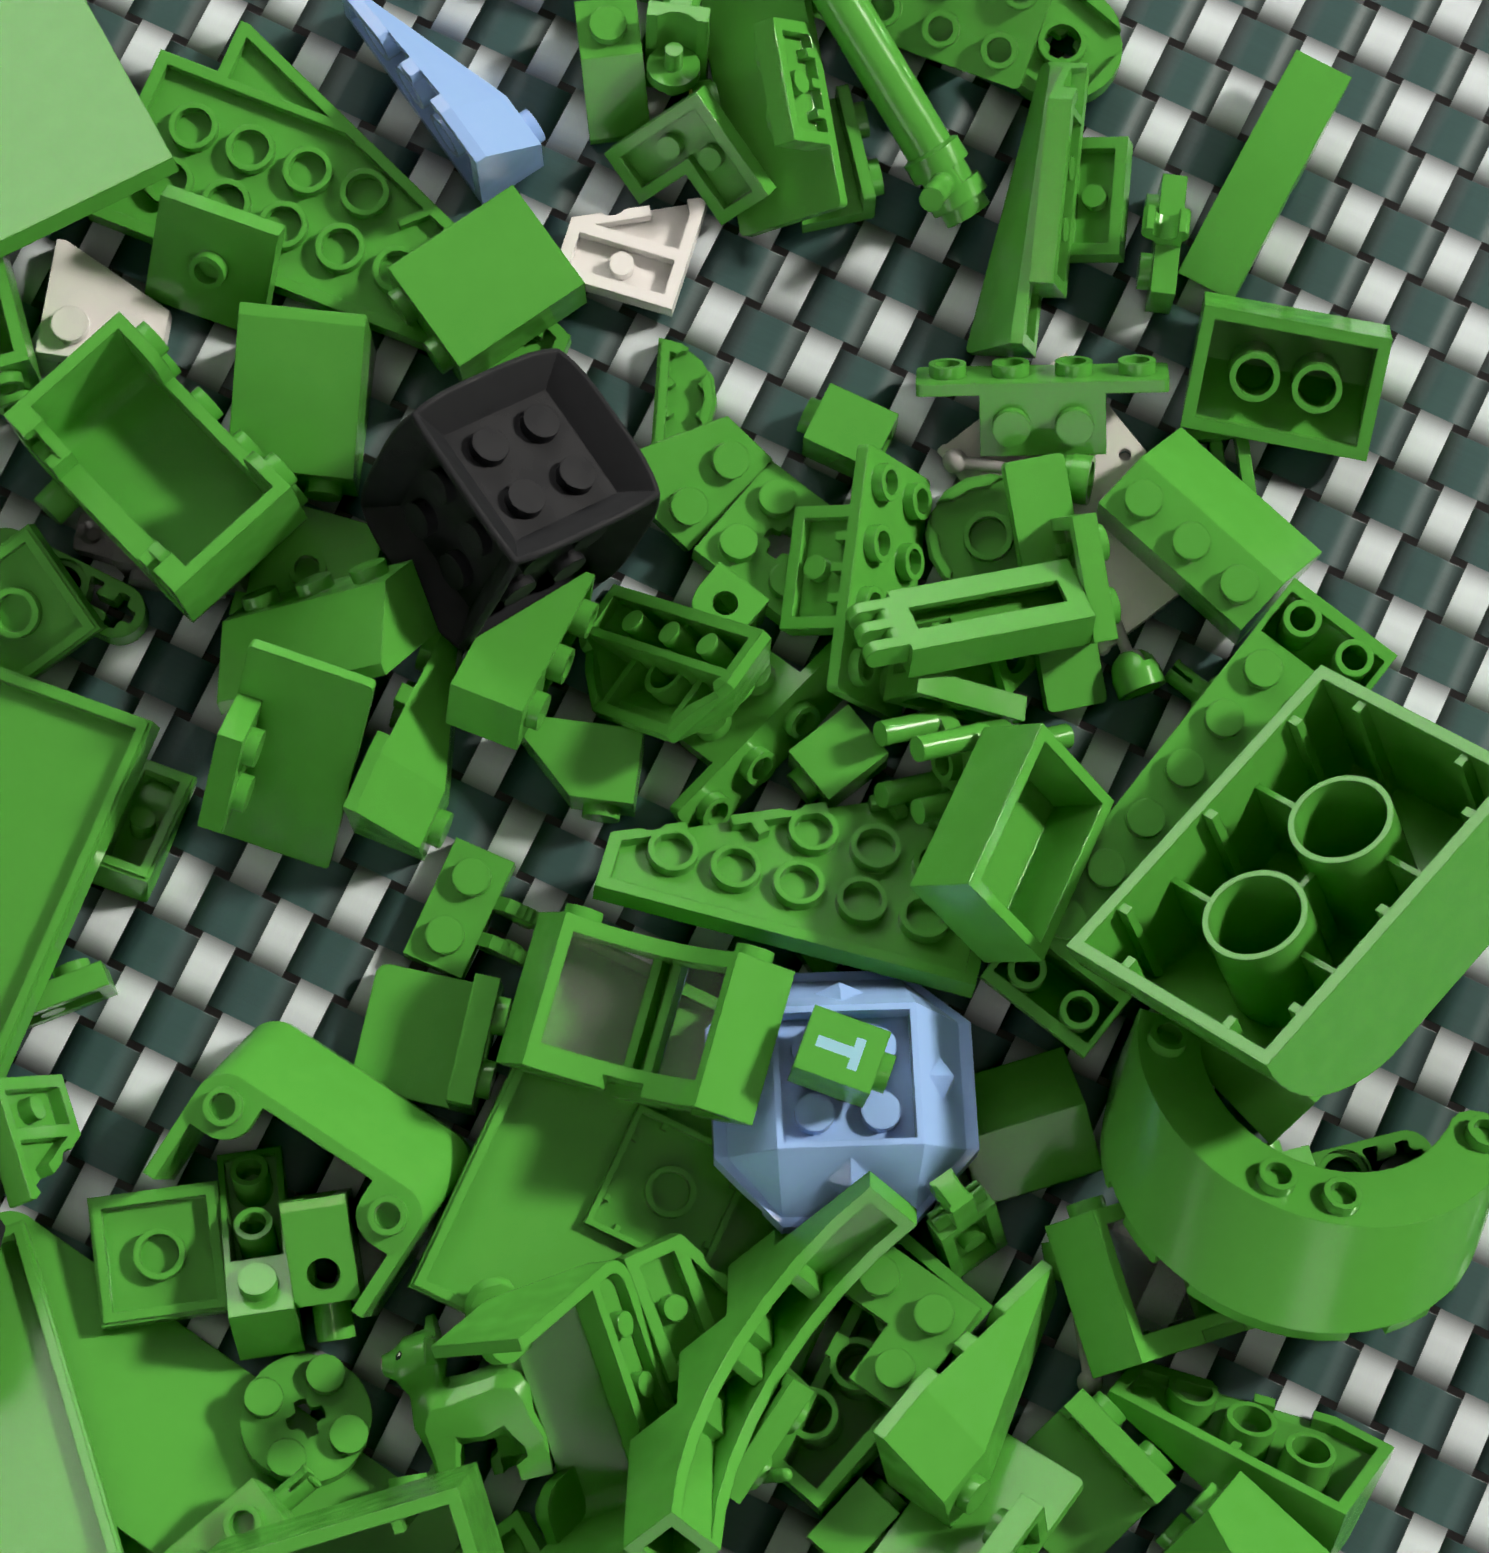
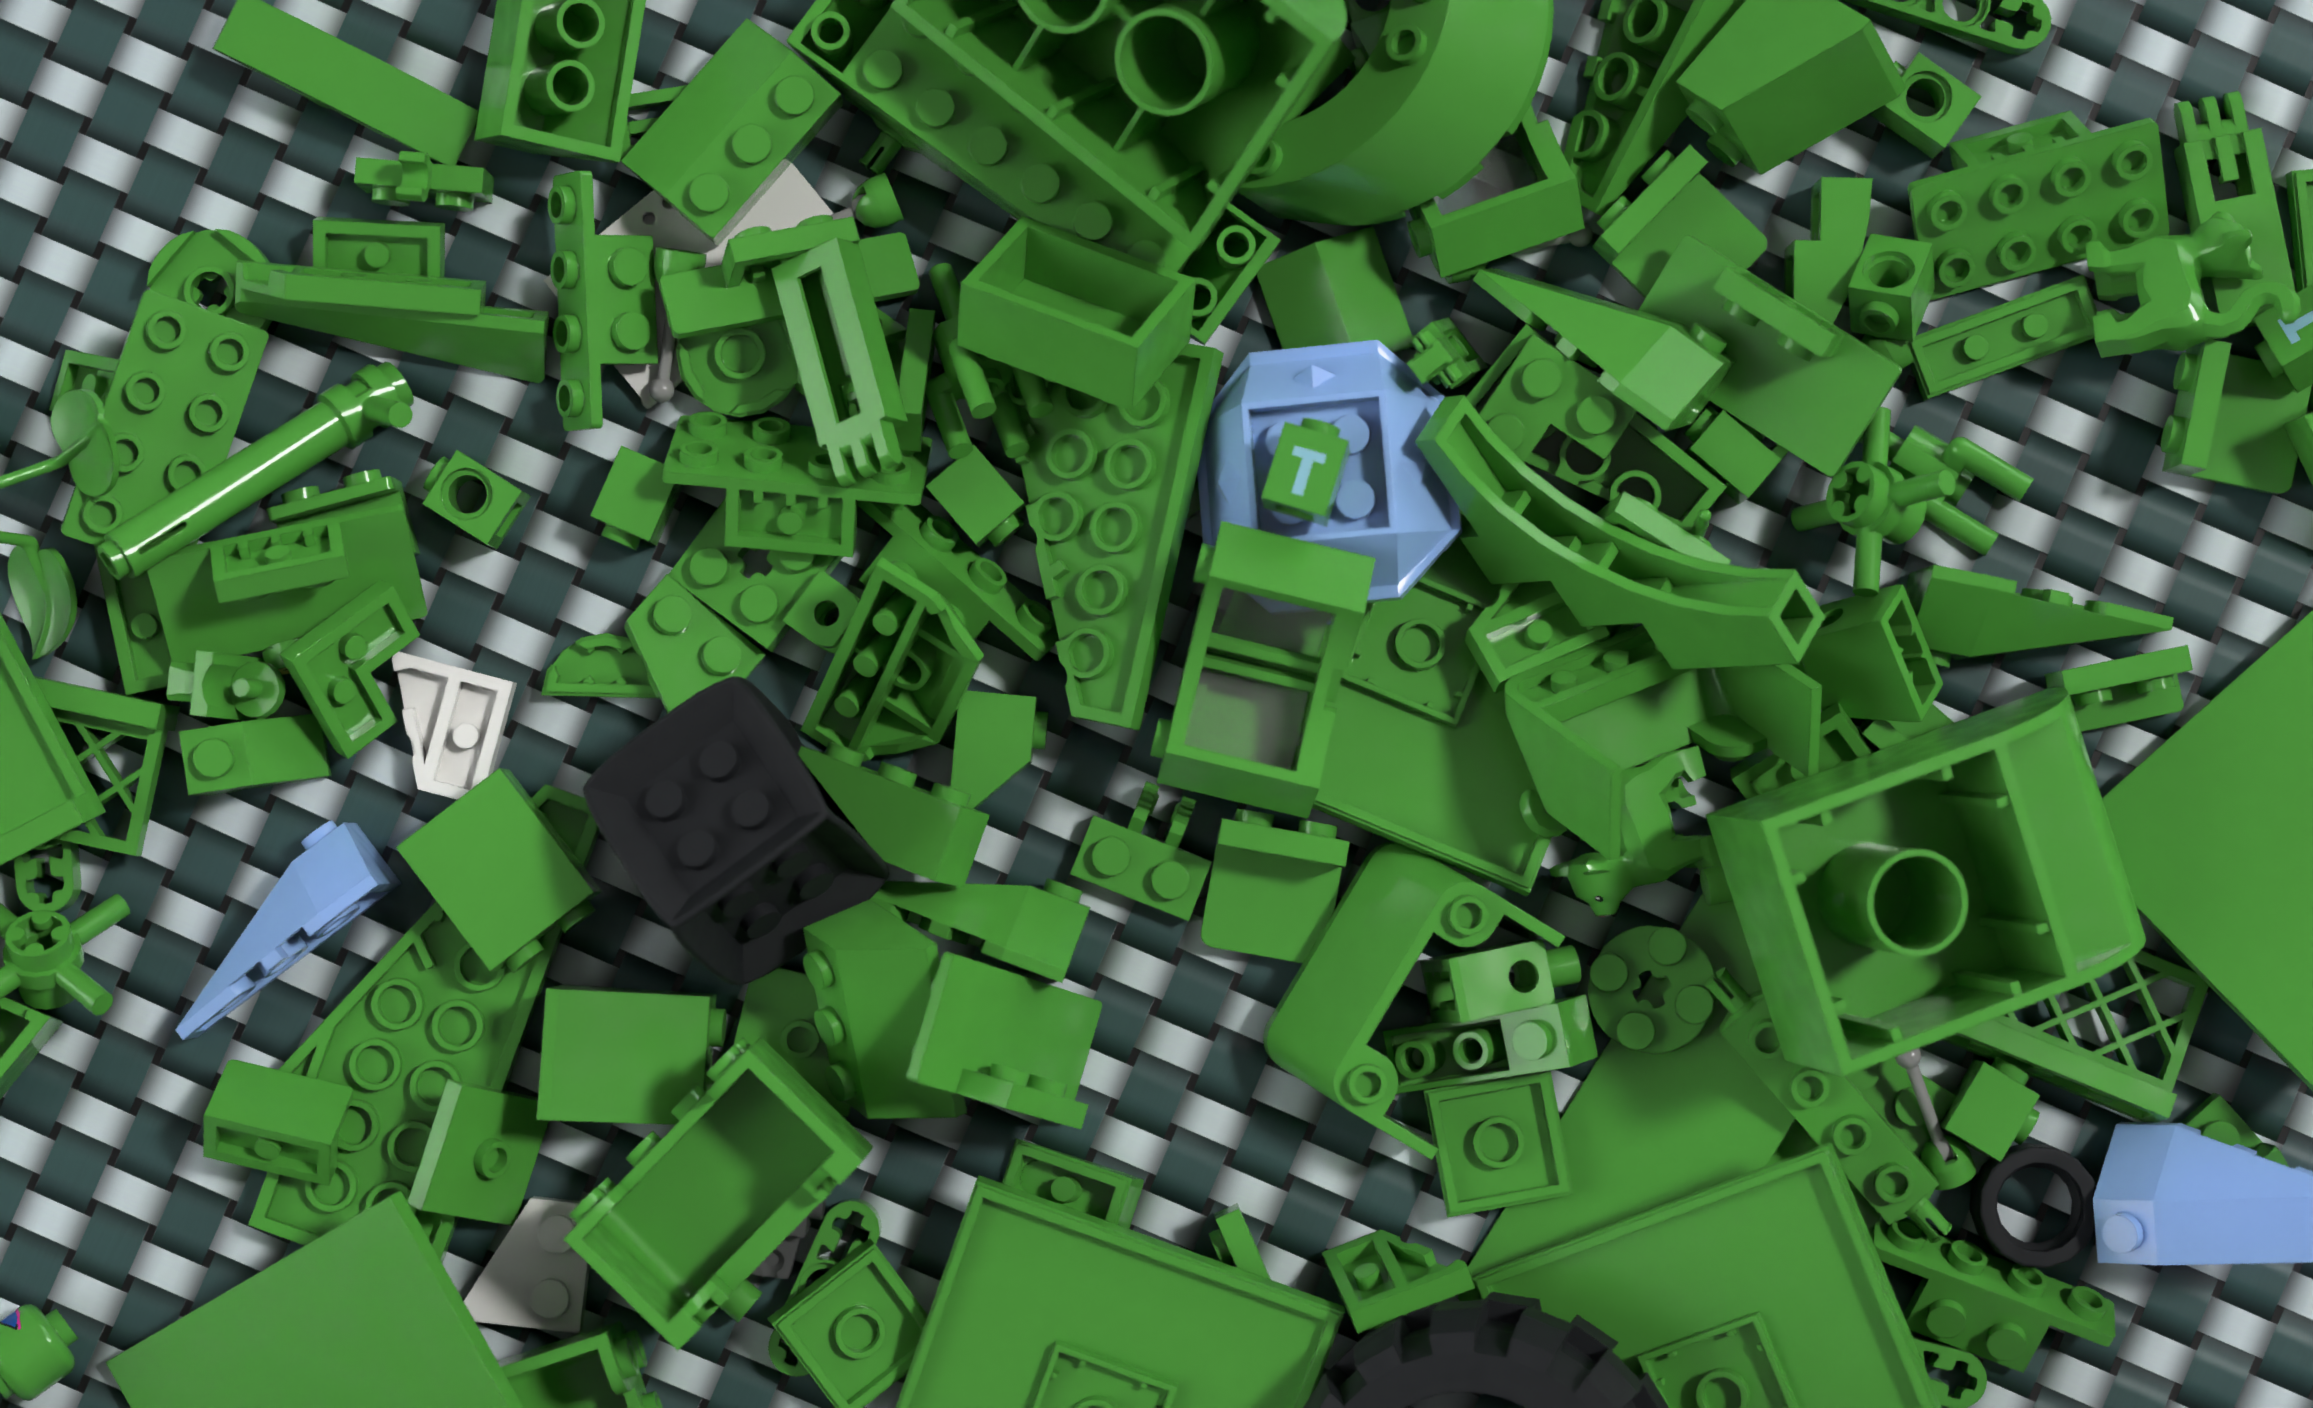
camera: 95 degrees left, 10 degrees up
none -> bright green panel [203,1059,353,1186]
none -> bright green brick [422,450,531,549]

